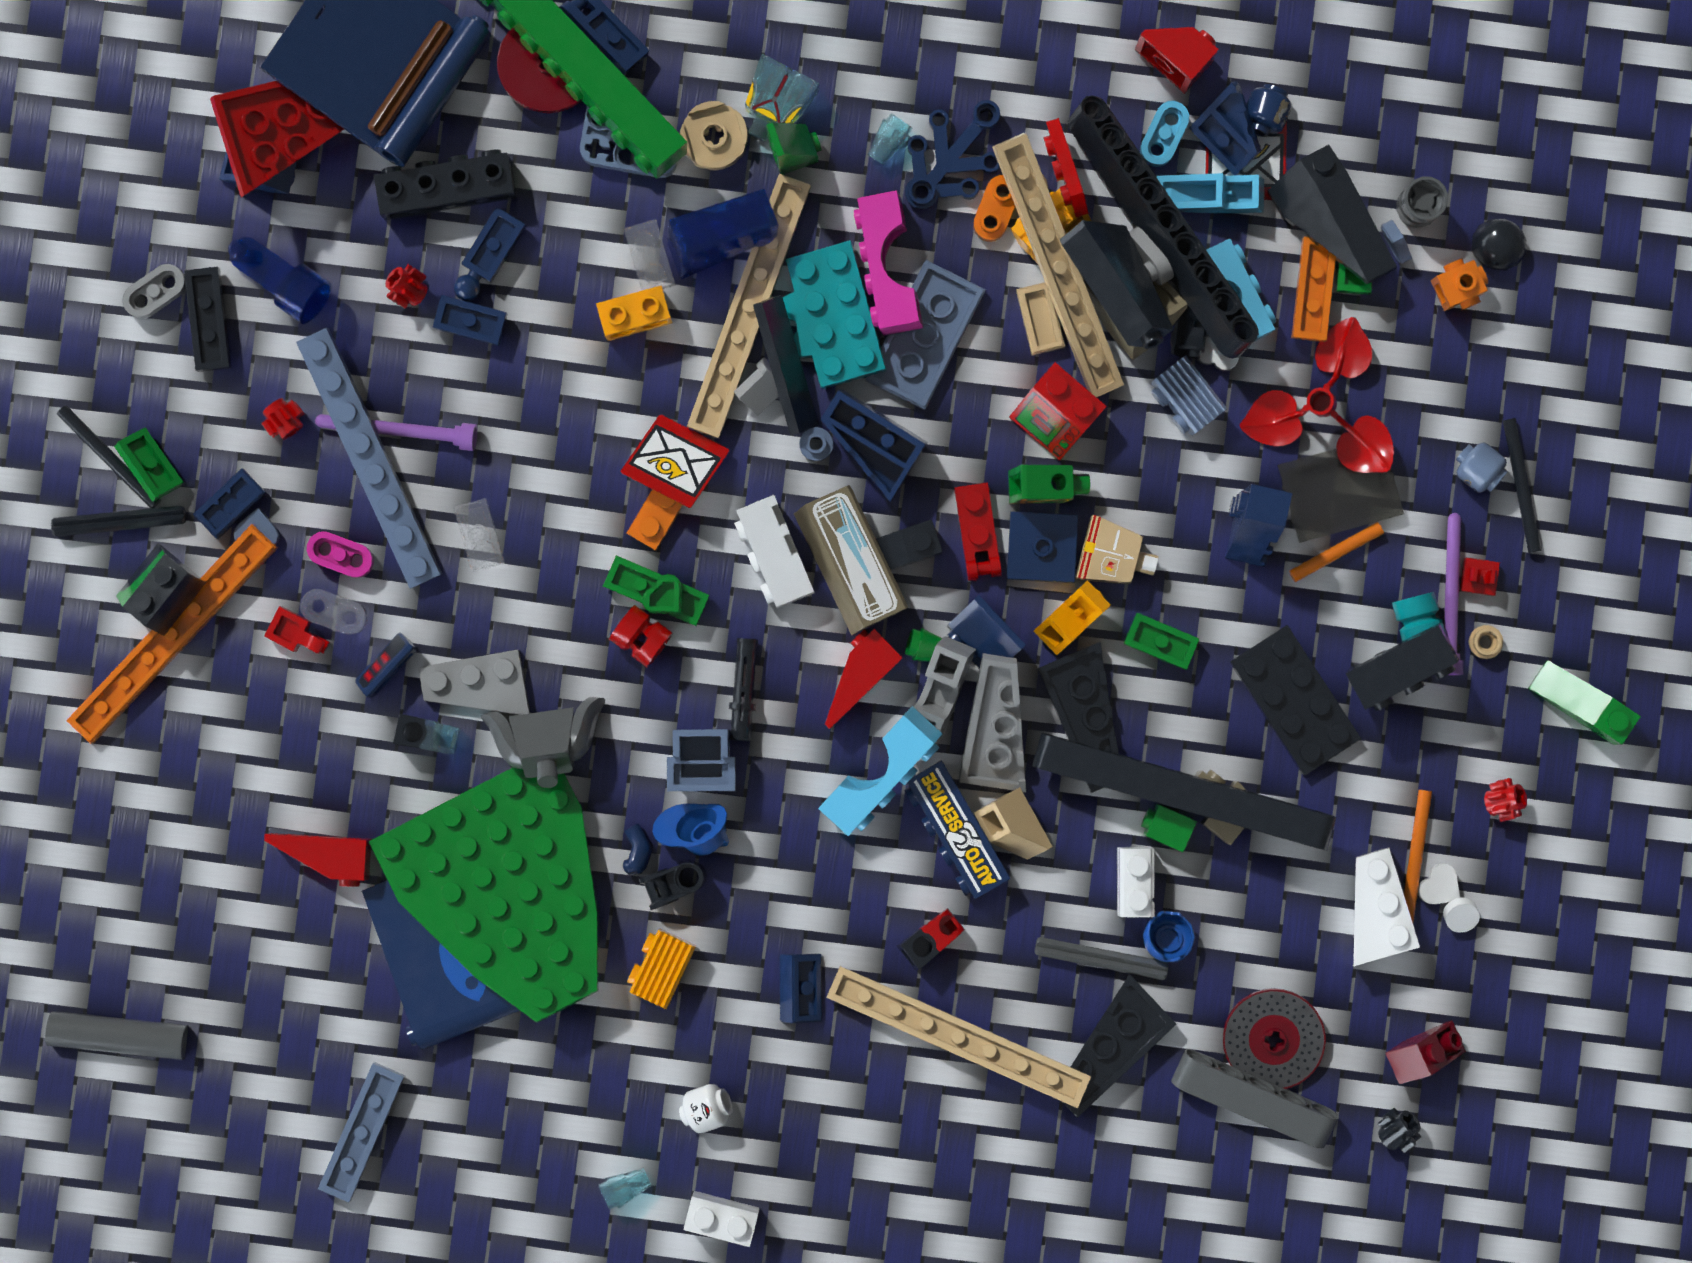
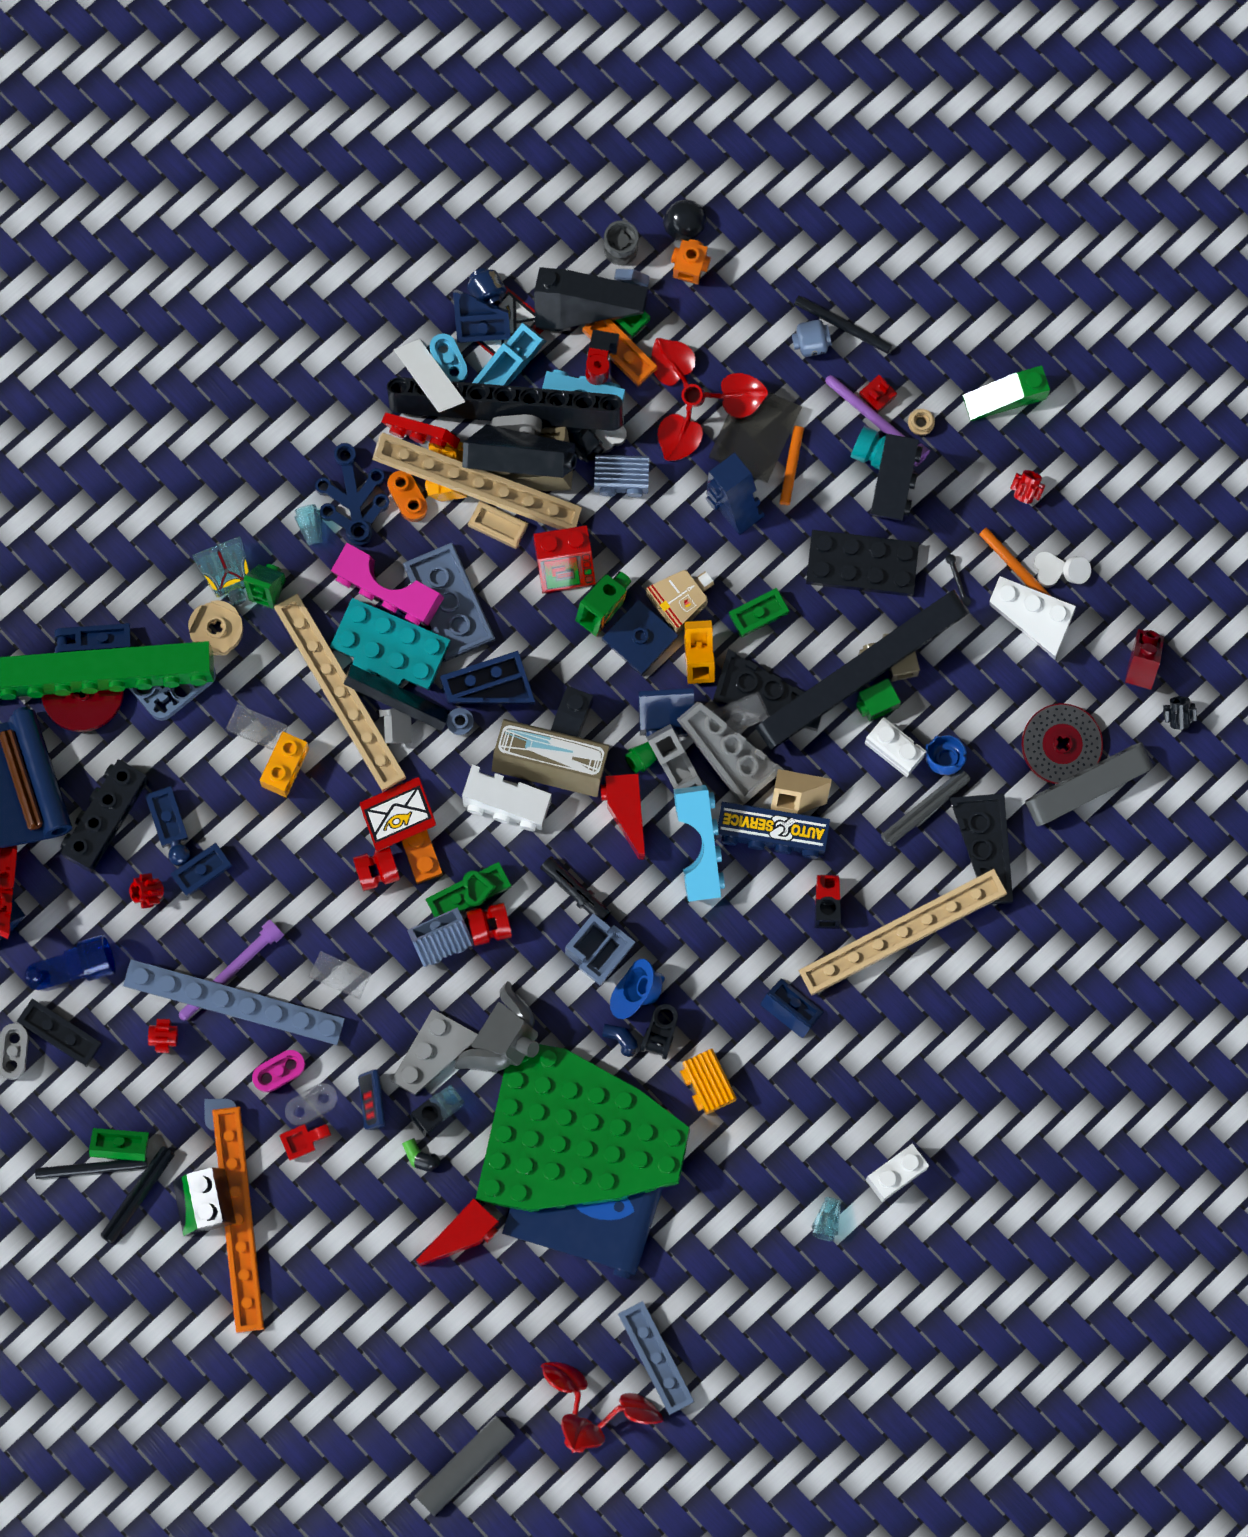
camera: 60 degrees left, 10 degrees down
dark blue plate [193,468,267,539] -> none
clear blue wedge [667,188,779,280] -> none
white head [679,1084,733,1133] -> none
red plate [954,482,1002,581] -> none
red slope [1135,27,1219,94] -> none
none -> red wheel [353,847,400,892]
none -> white sticker [393,339,465,413]
none -> arm [402,1138,440,1172]
none -> sand blue brick [407,908,474,967]
none -> red plant [541,1362,664,1453]
none -> leg [585,330,619,385]
none -> clear plate [712,692,770,732]
none -> black hinge [946,554,971,607]

